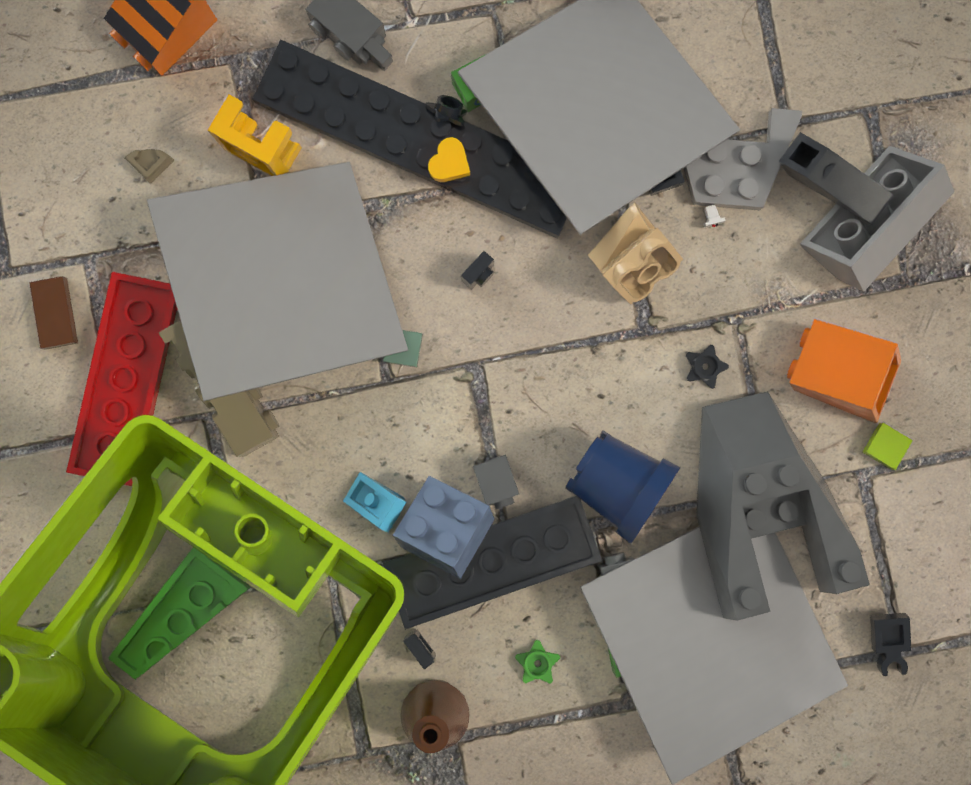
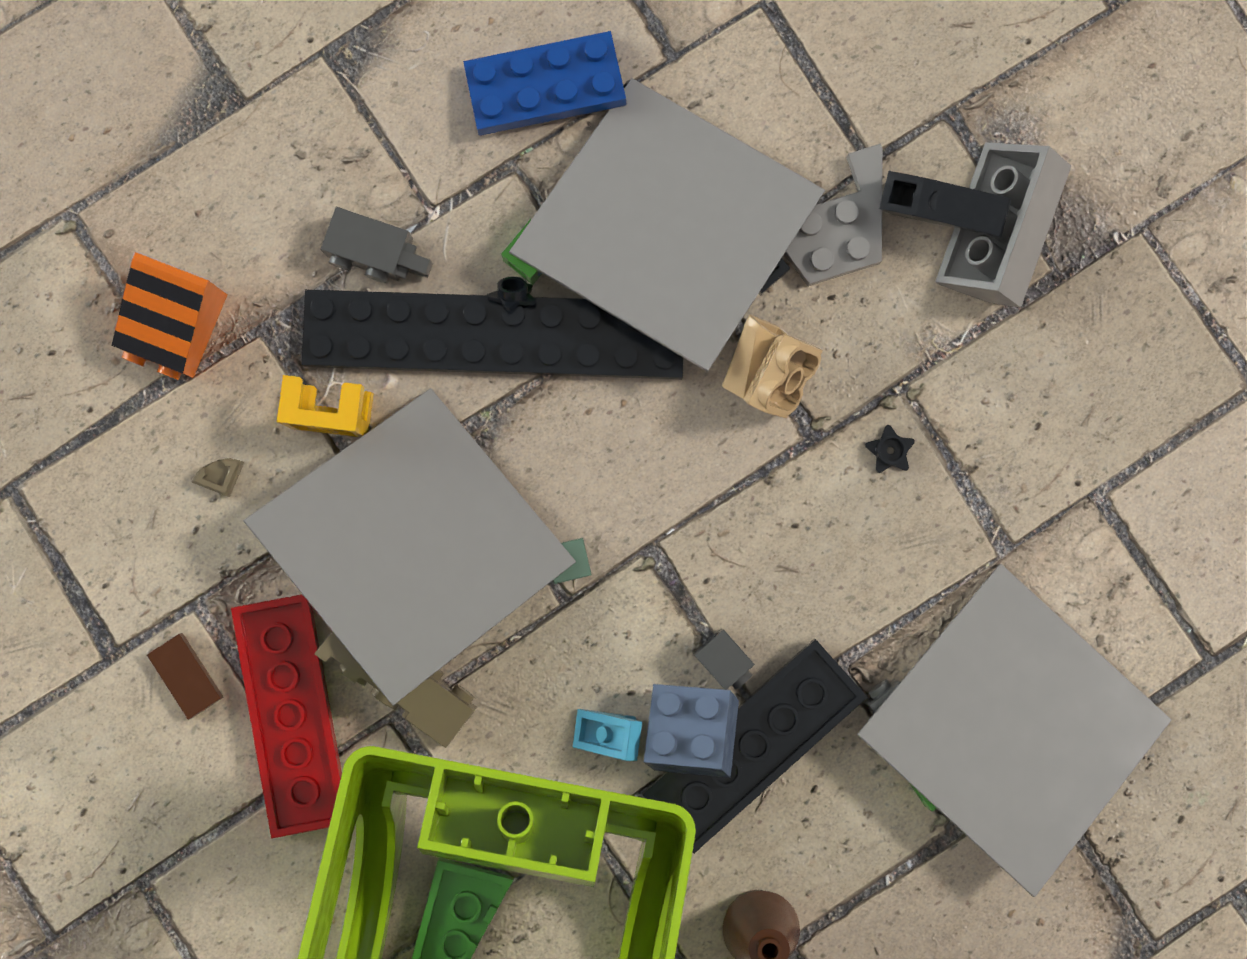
camera: 30 degrees left, 0 degrees up
black tile [403,629,436,670] -> none
yellow tile [428,137,470,182] -> none
black plate [461,251,495,290] -> none
bright green plate [515,640,560,684] -> none
dark blue piece [565,430,681,544] -> none
dark grey wedge [696,391,870,621] -> none
white piece [703,205,726,228] -> none
orange slope [787,319,901,423] -> none
lime tile [862,423,913,470] -> none
black plate [870,613,911,676] -> none

